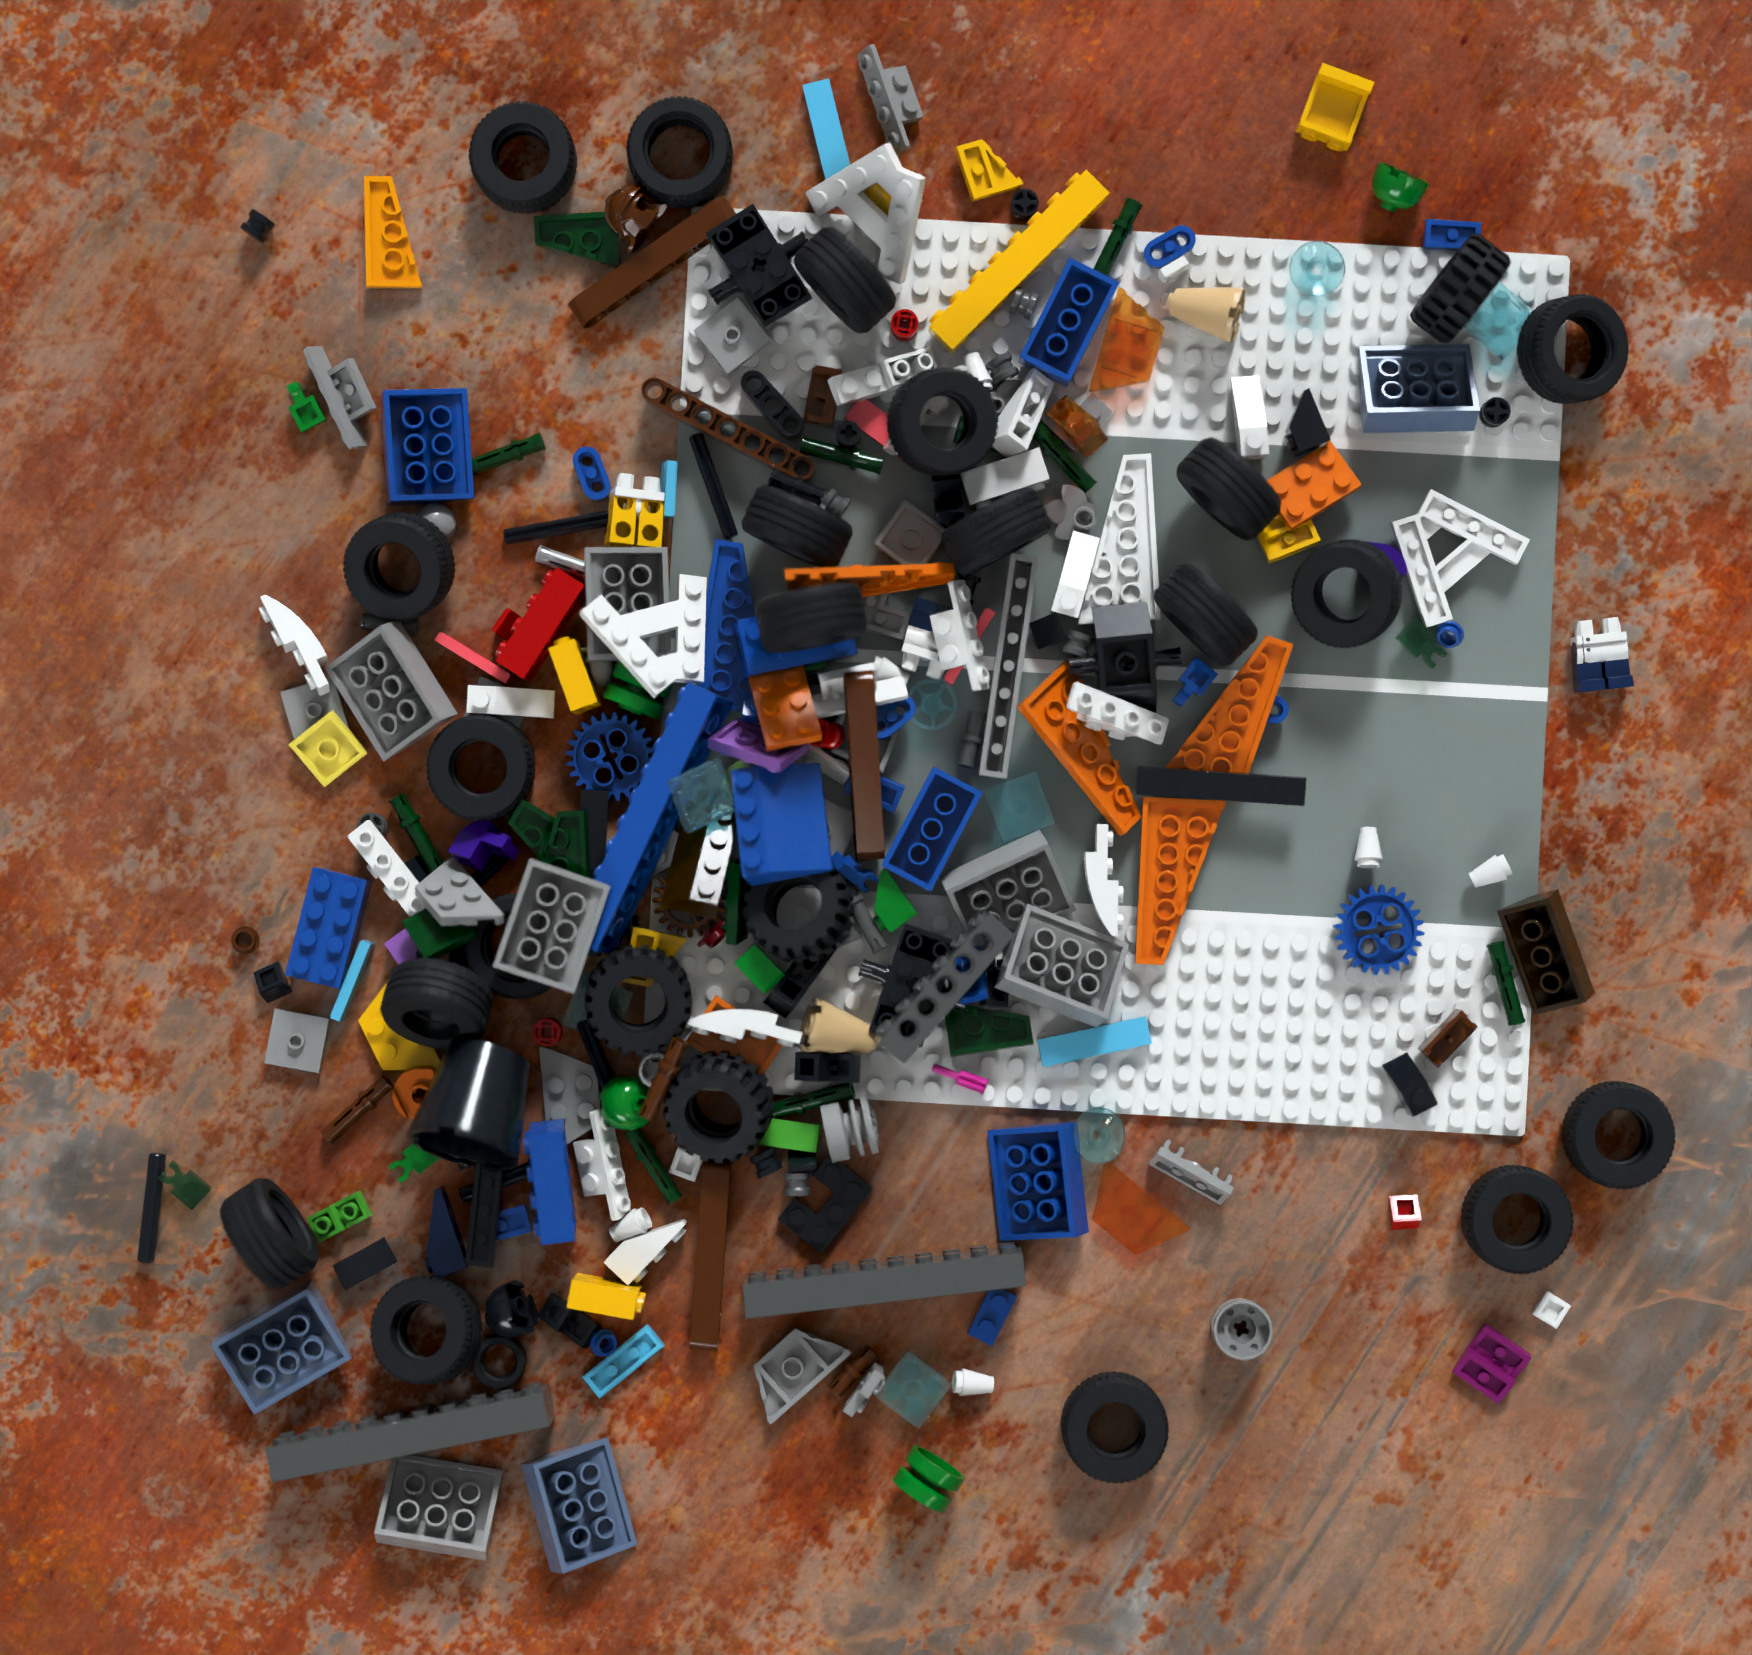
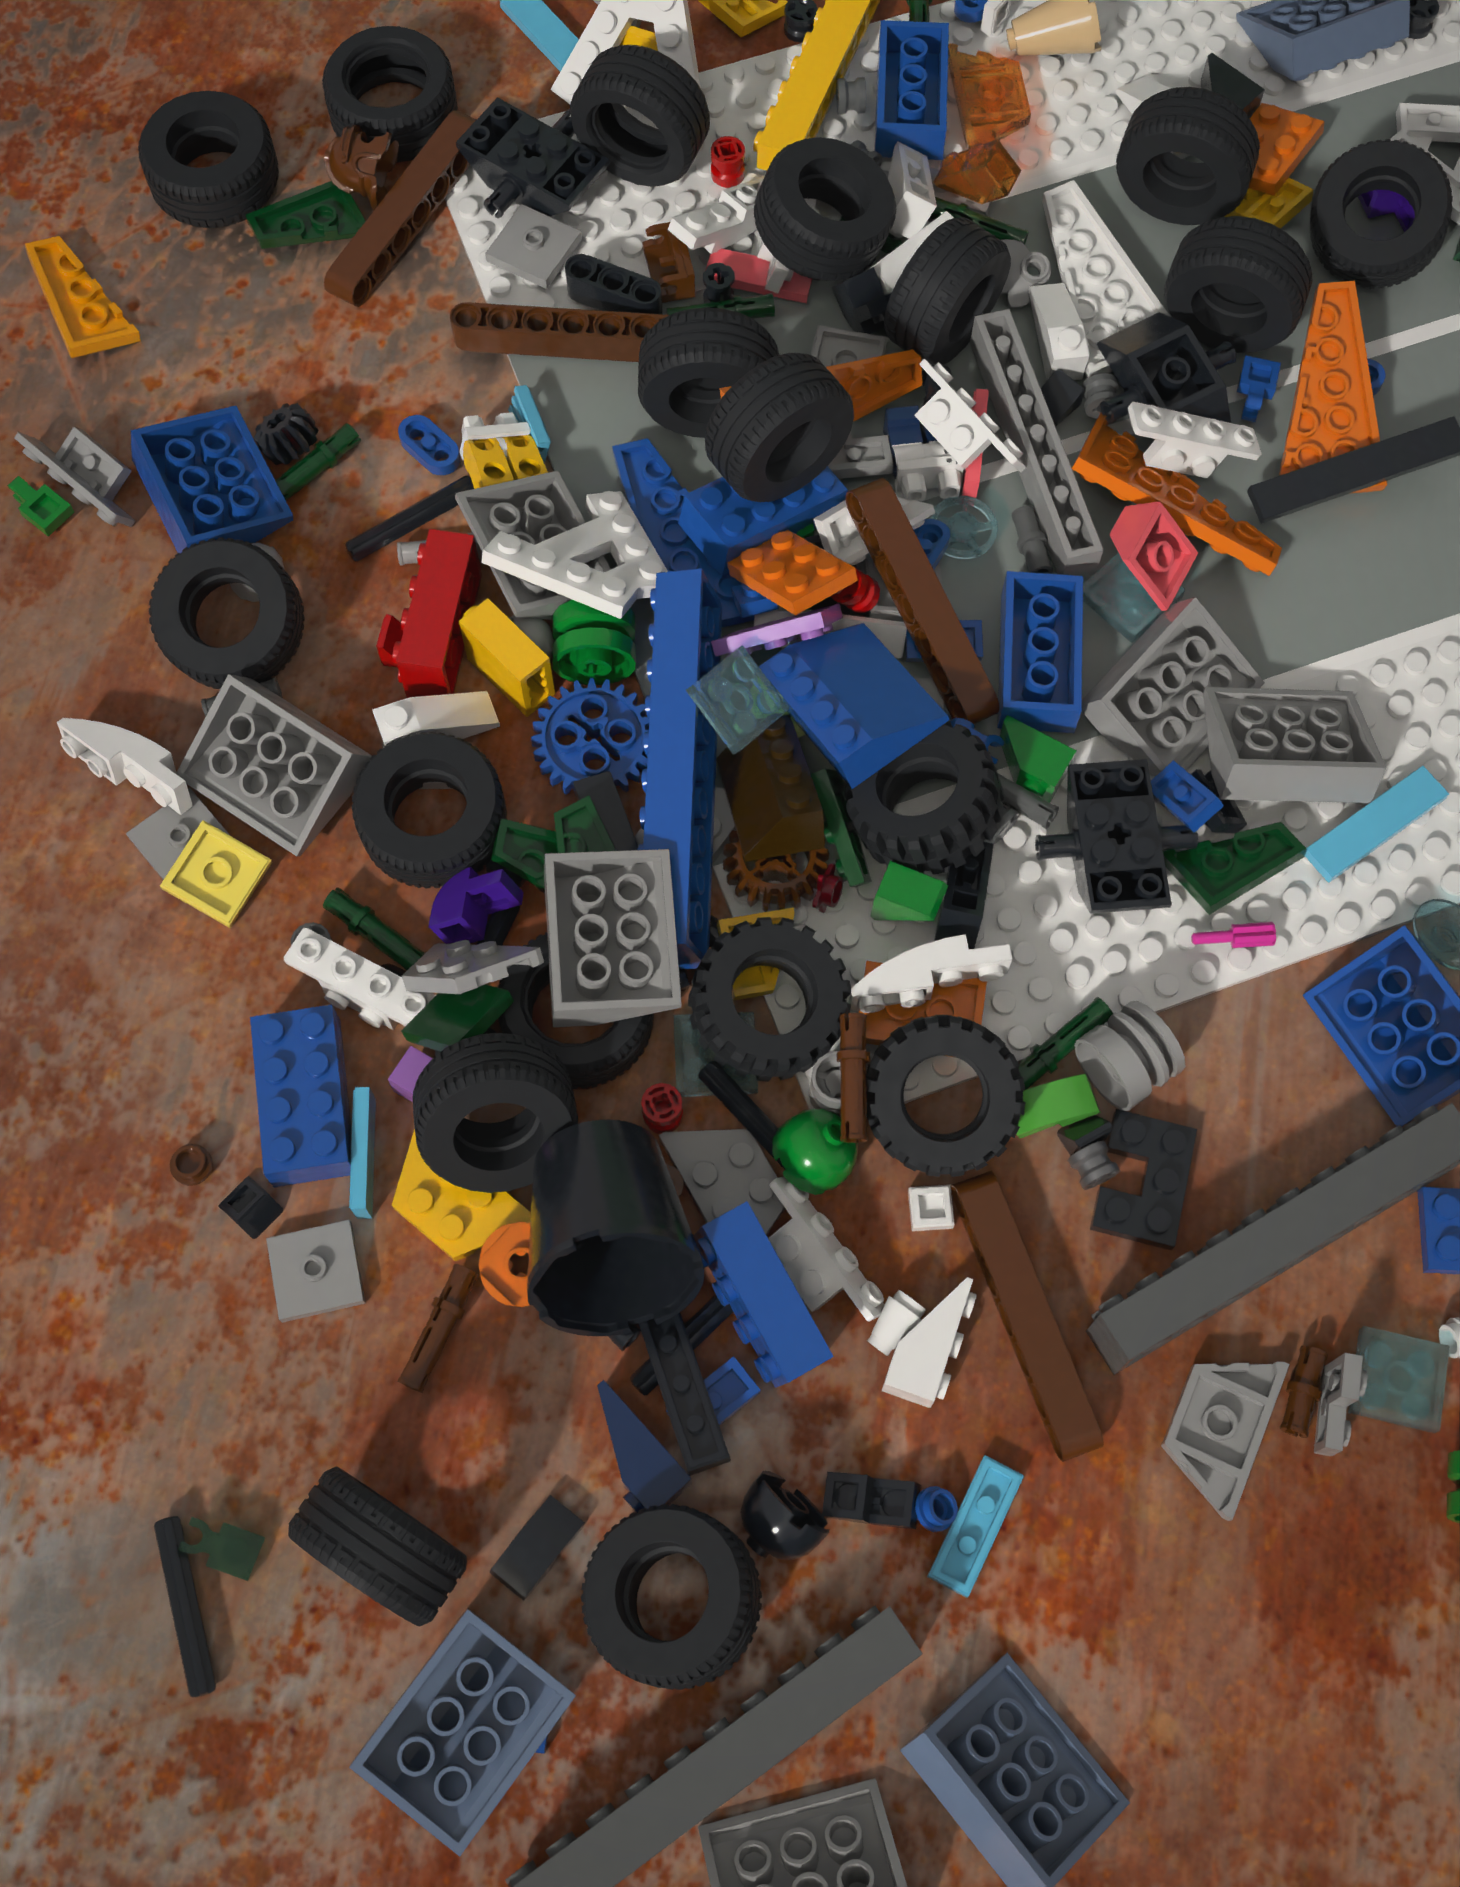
camera: 20 degrees left, 20 degrees down
bright green slope [306,1190,373,1242] -> none
green plate [388,1144,440,1183] -> none
coral tile [435,632,514,686] -> none
black tyre [472,1334,527,1389] -> none
yellow brick [567,1273,646,1320] -> none
dark green pin [624,1128,683,1205] -> none
black axle [689,433,738,539] -> none
black wheel [749,1147,783,1179] -> none
black brick [794,1052,861,1083] -> none
tan cone [799,997,878,1054] -> none
dark grey brick [874,911,1014,1064] -> none
white slope [1083,824,1123,936] -> none
orange wing [1135,797,1226,965] -> none
none -> black gear [254,403,319,465]
none -> coral slope [1109,502,1198,611]

